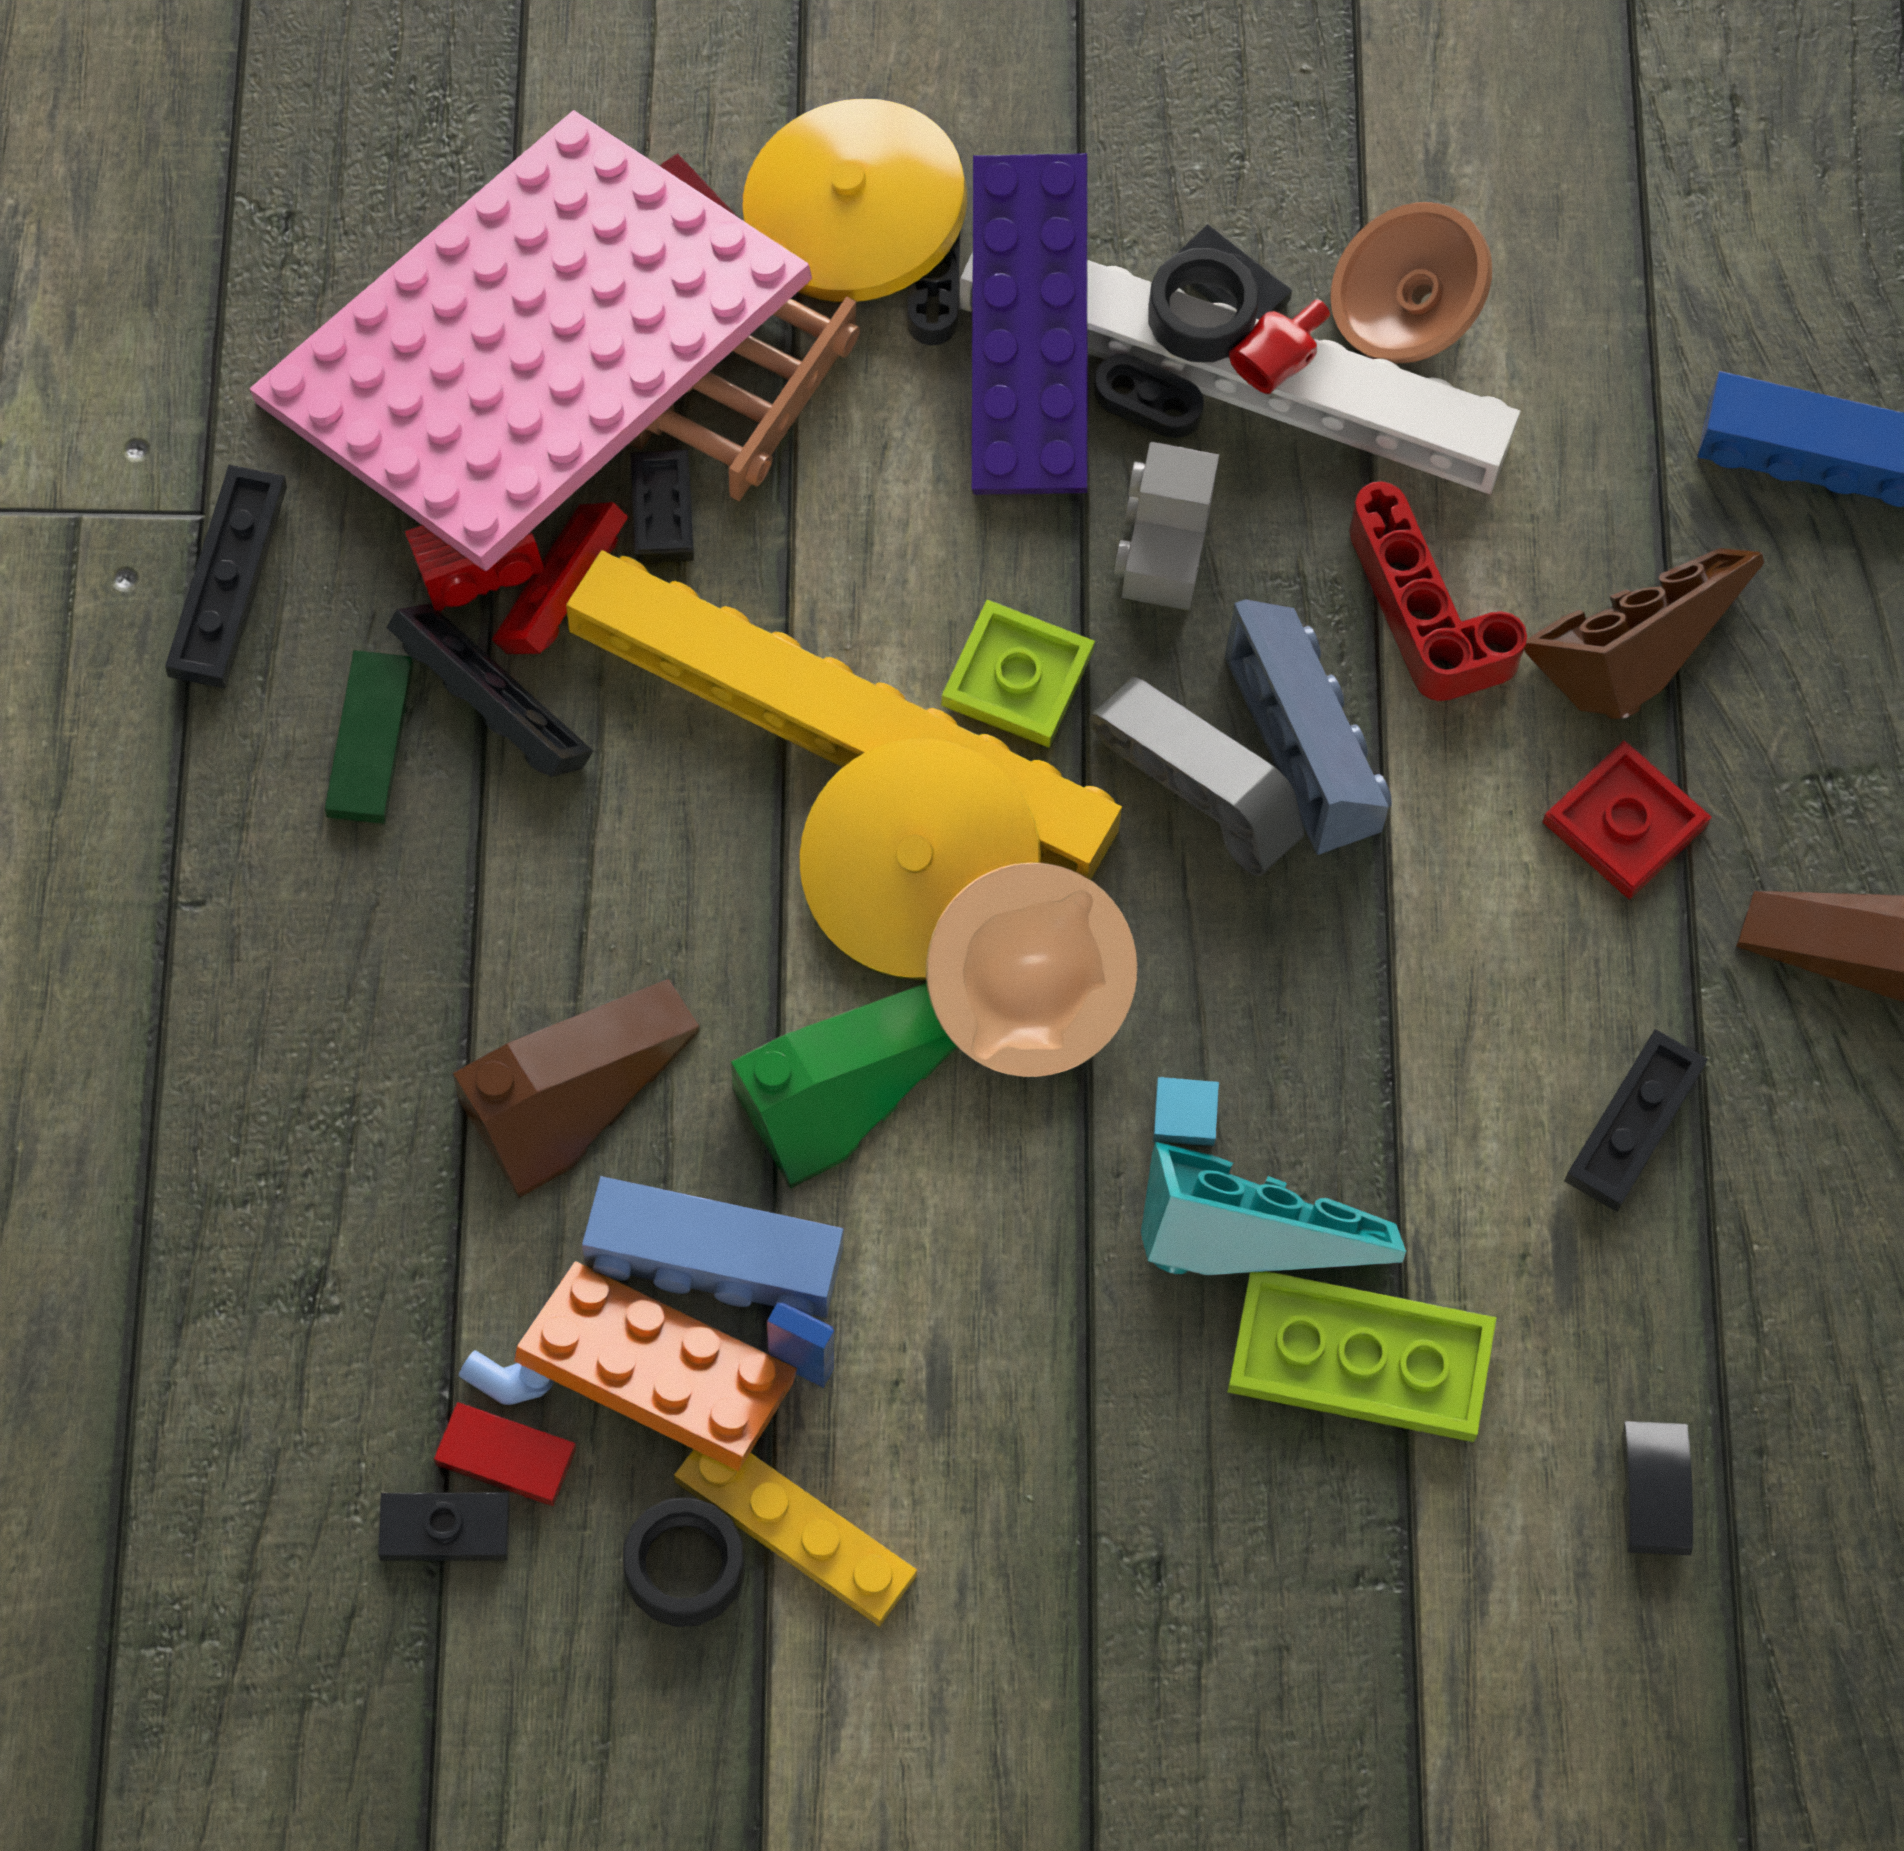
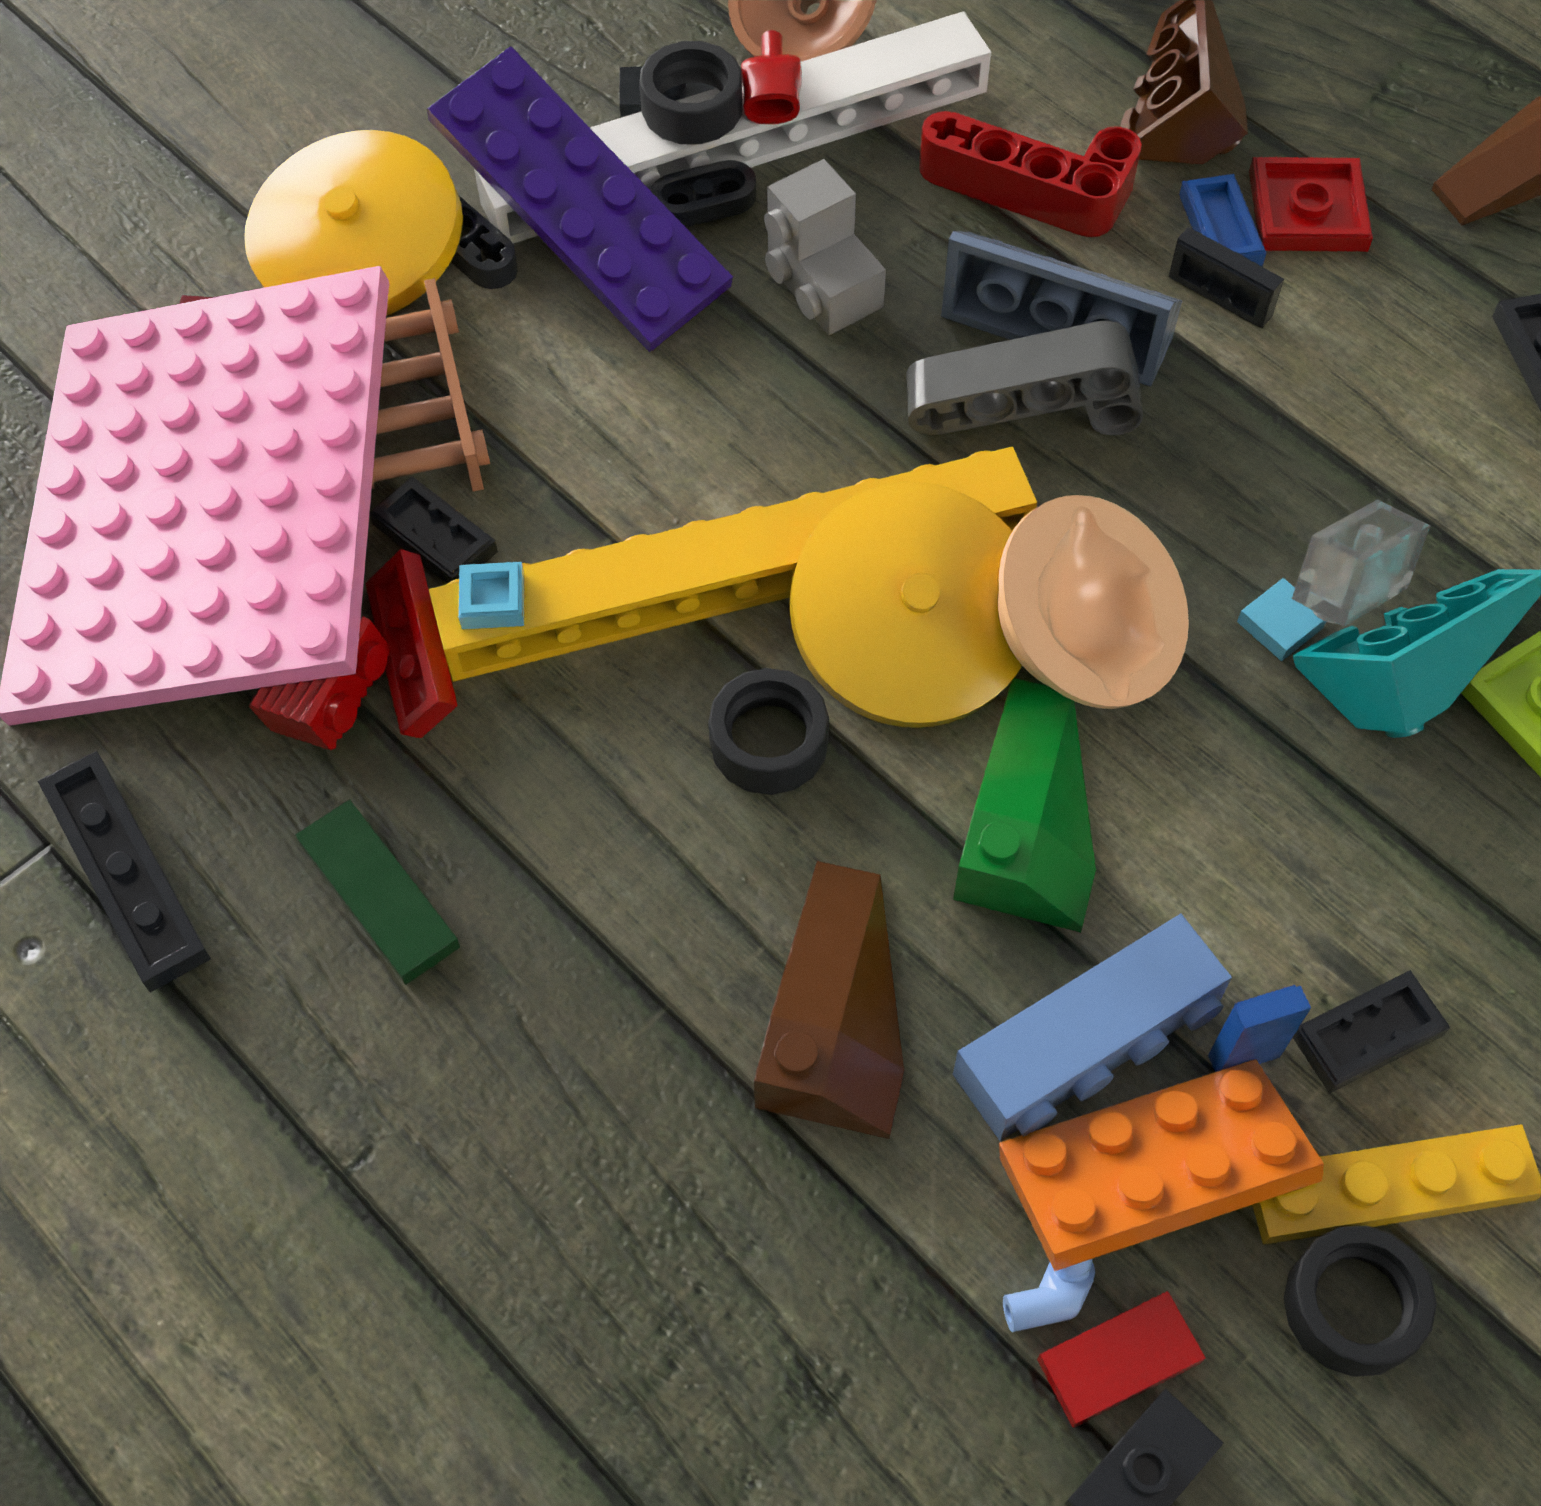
camera: 40 degrees left, 5 degrees down
black plate [386,603,594,777] -> none
lime plate [941,599,1095,748] -> none
none -> medium azure tile [458,562,524,629]
none -> black tyre [708,668,829,795]
none -> black plate [1168,227,1284,328]
none -> blue tile [1179,174,1266,267]
none -> clear brick [1292,499,1430,627]
none -> black plate [1293,970,1450,1094]

